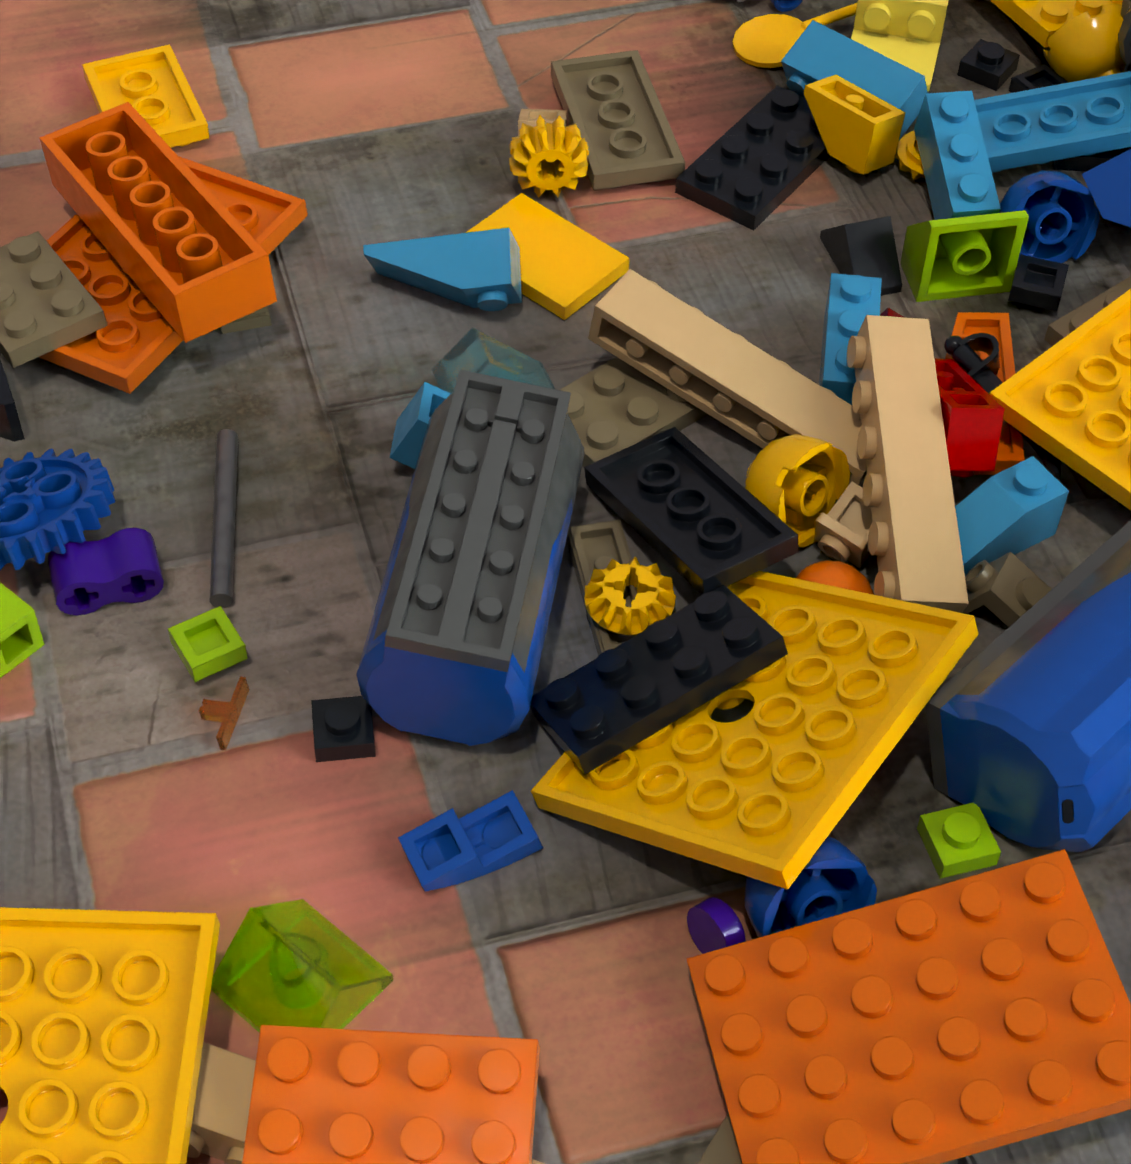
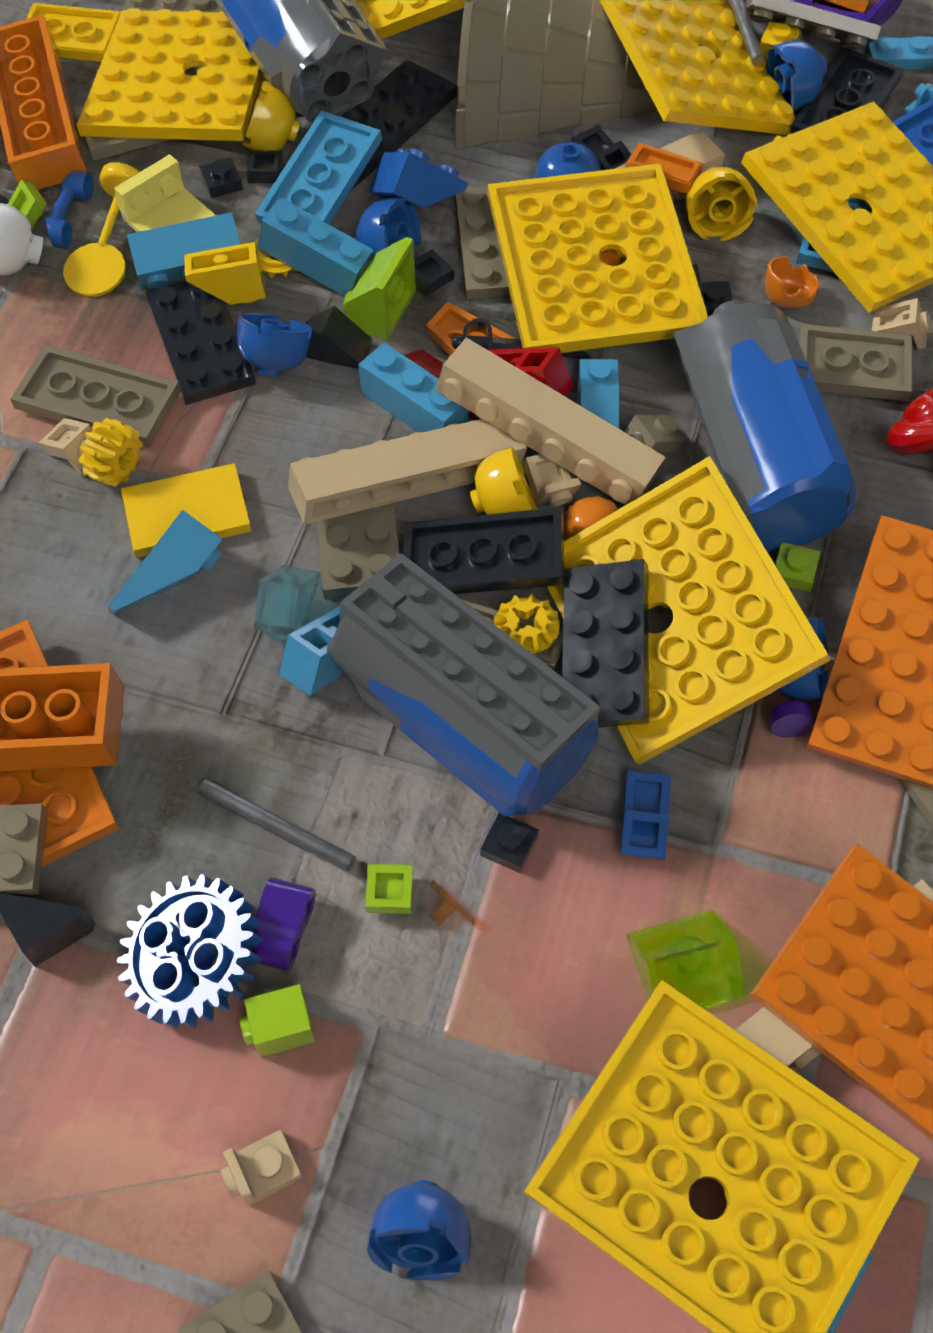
camera: 55 degrees left, 10 degrees up
none -> blue cylinder [237,313,312,377]

